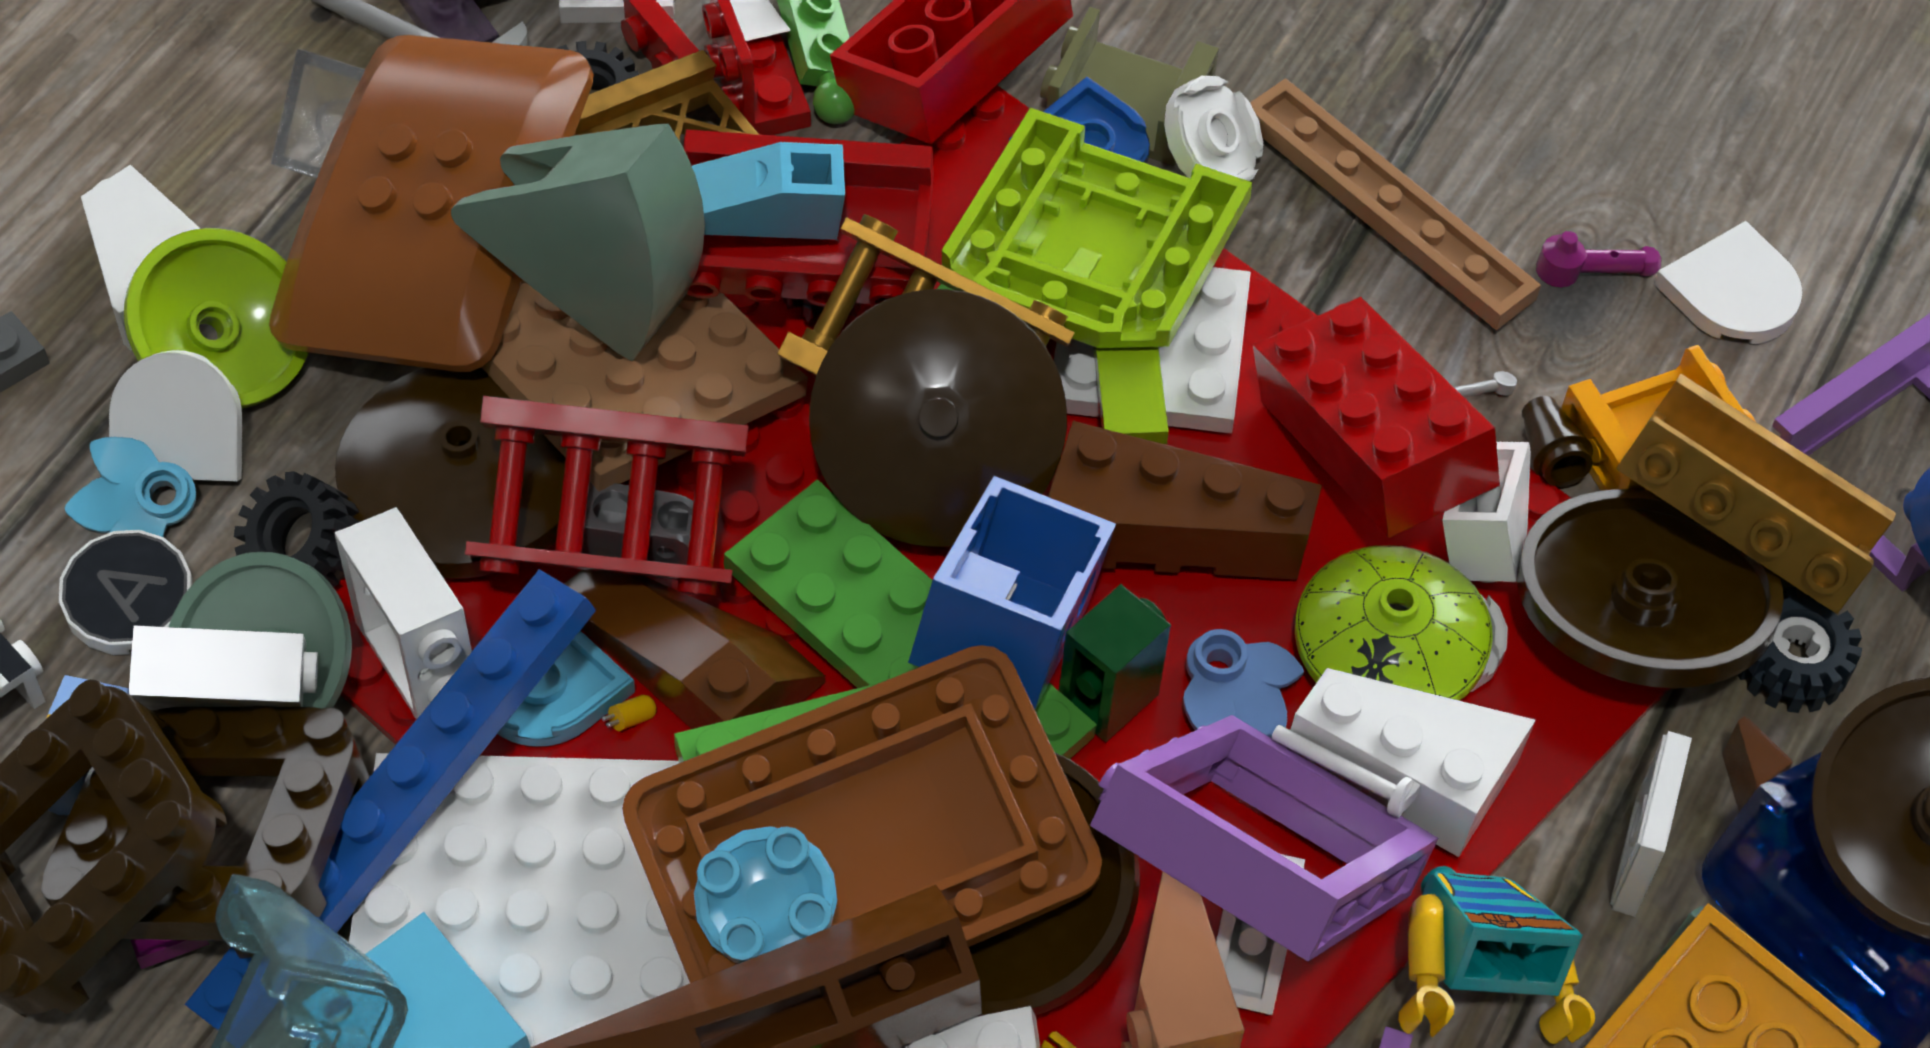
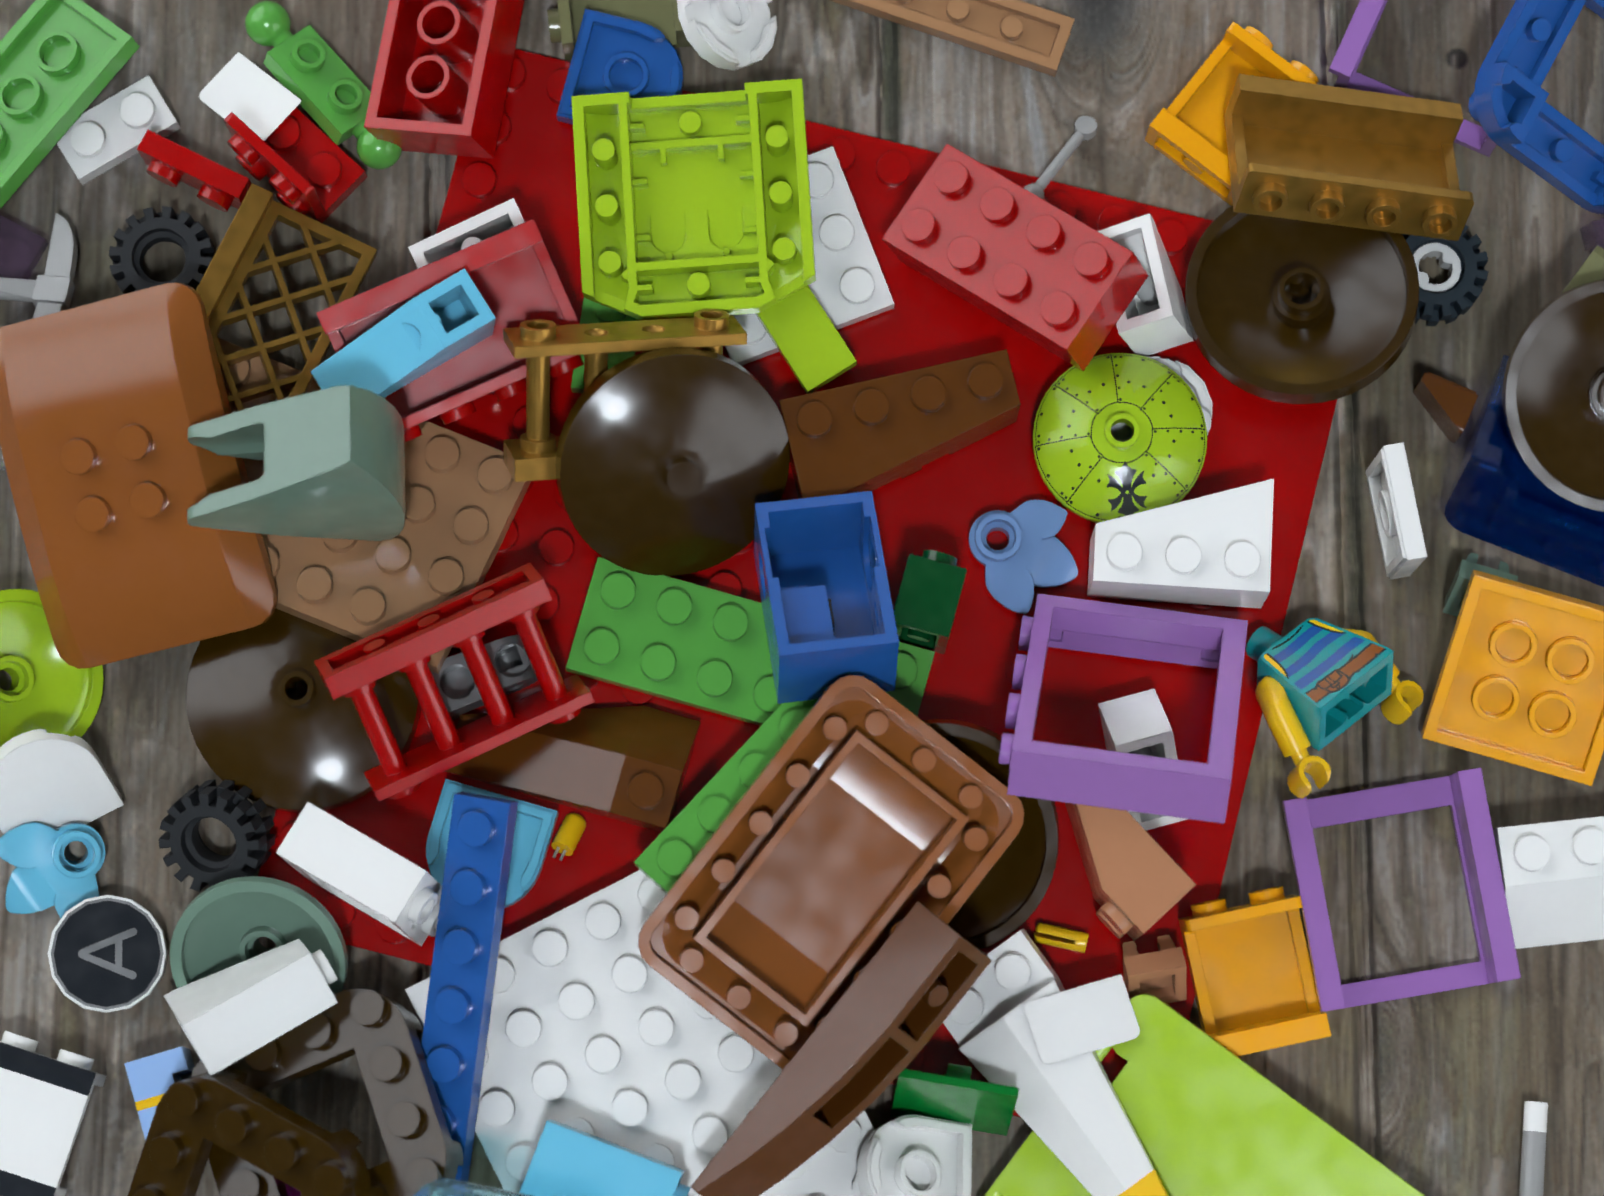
camera: 25 degrees left, 25 degrees up
medium azure dish [694,826,838,963] -> none
white piece [1272,725,1421,818] -> none
dark brown cone [1522,396,1593,487] -> none

